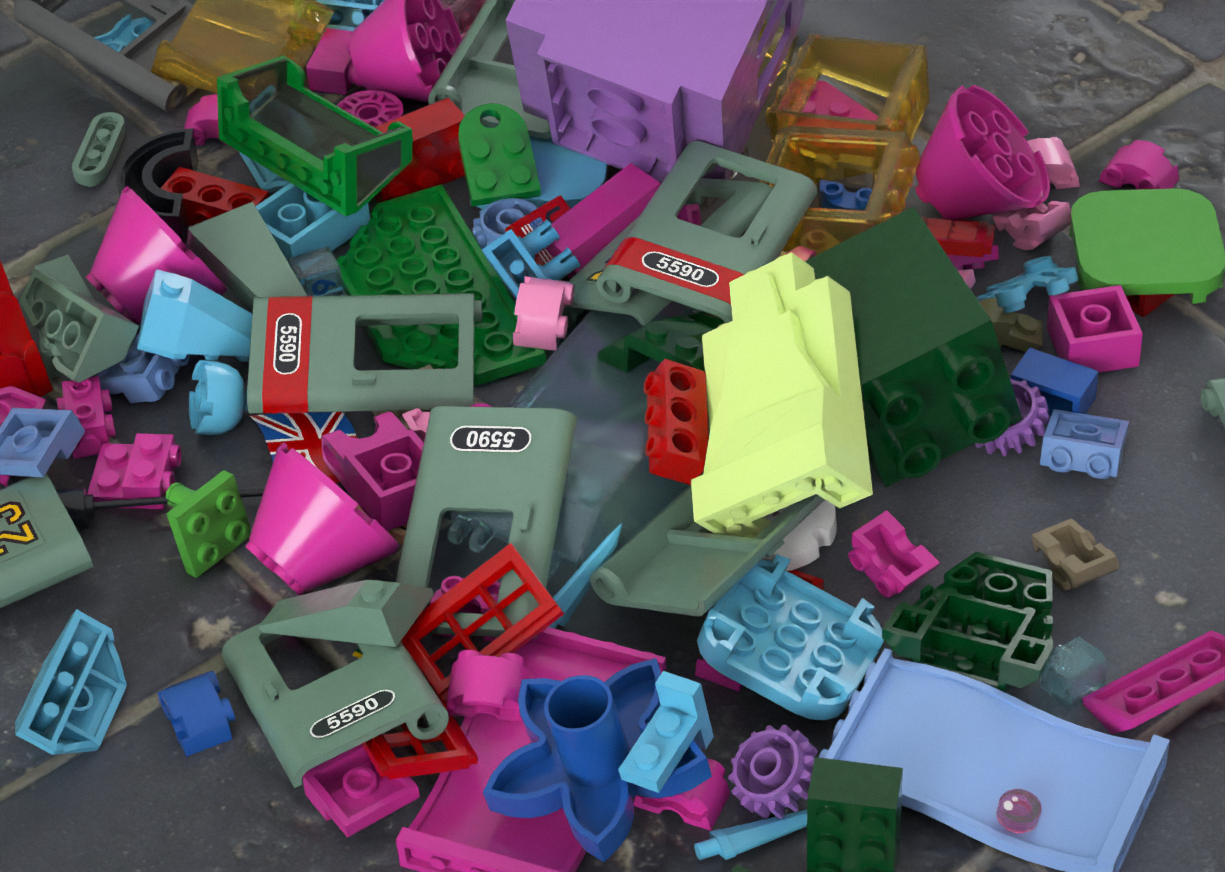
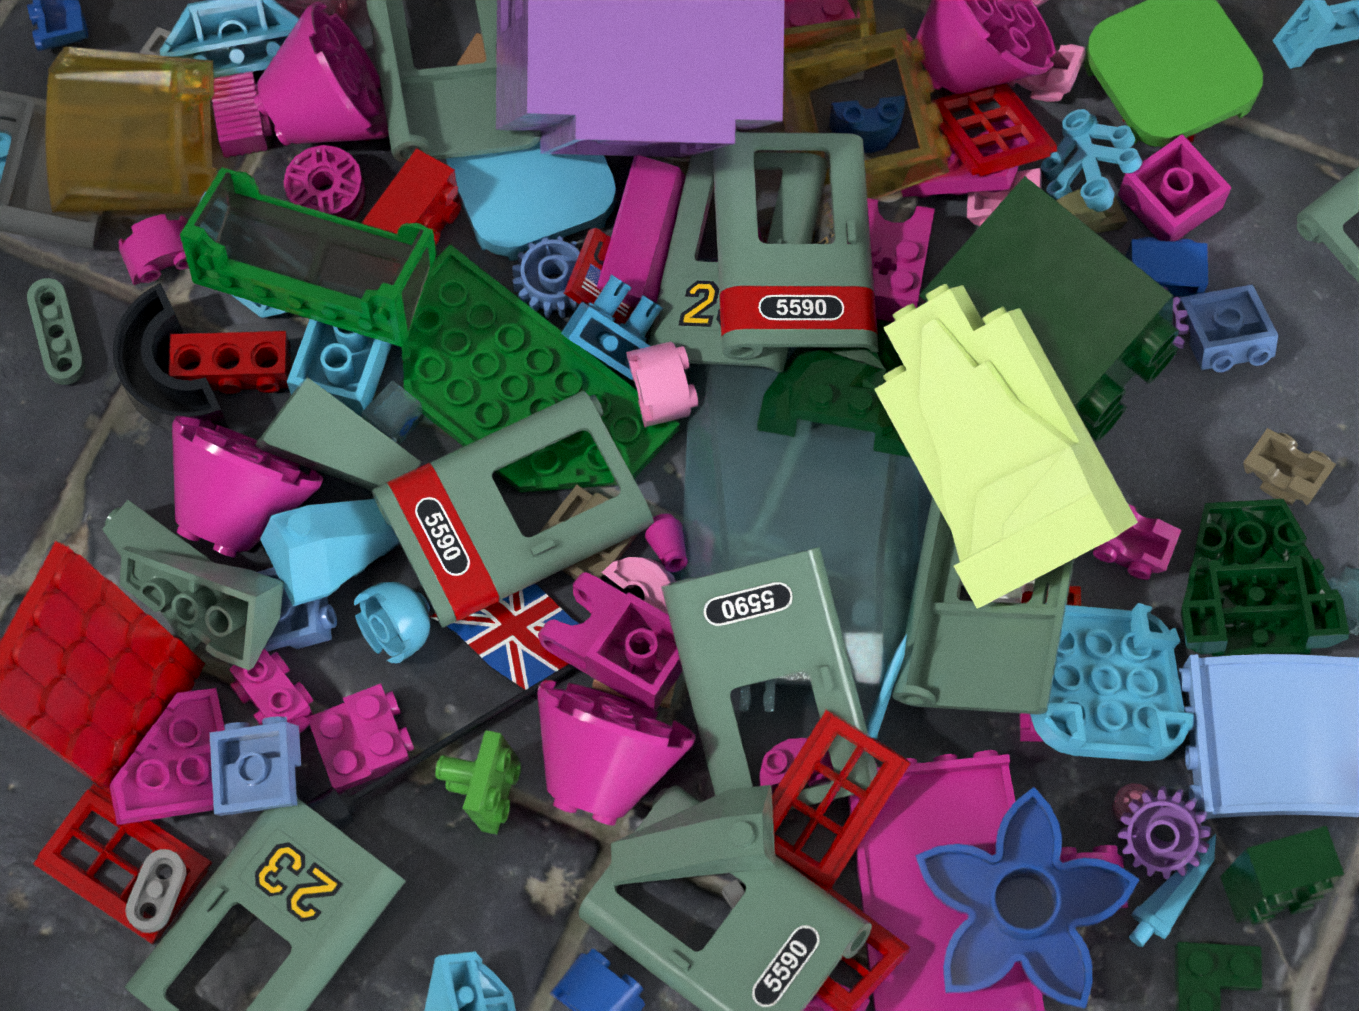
camera: 30 degrees left, 25 degrees up
dark pink cylinder [446,650,533,721] -> none
green plate [458,103,541,207] -> none
medium azure bracket [618,671,714,793] -> none
red brick [644,359,709,485] -> none

